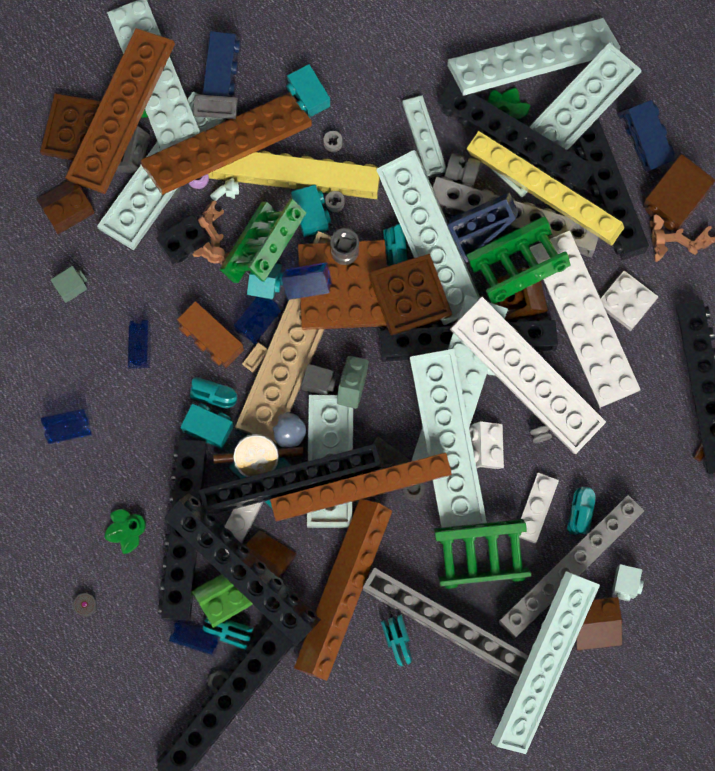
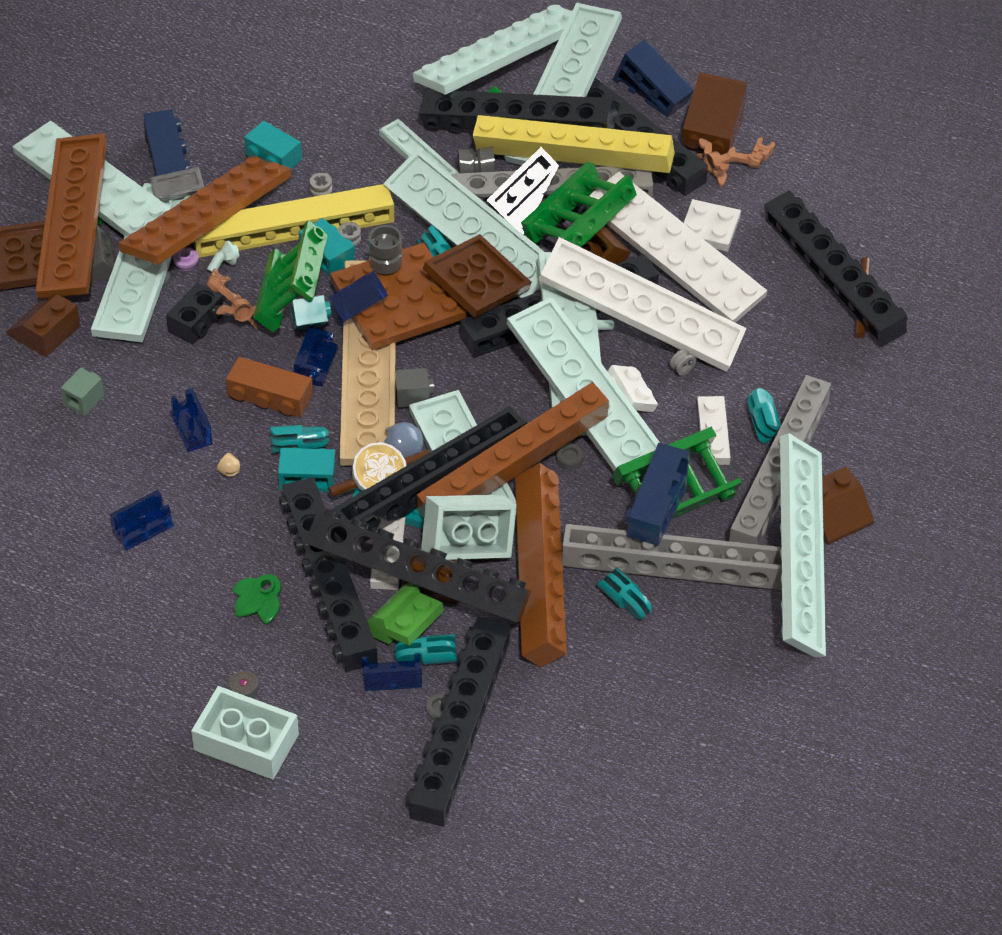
camera: 25 degrees left, 25 degrees down
tan piece [242,343,268,372] -> none
sand green brick [337,356,369,409] -> none
light aqua brick [611,564,644,601] -> none
none -> light aqua brick [191,686,299,780]
none -> tan hinge [217,453,240,477]
none -> light aqua brick [421,495,517,560]
none -> dark blue wedge [624,442,690,546]

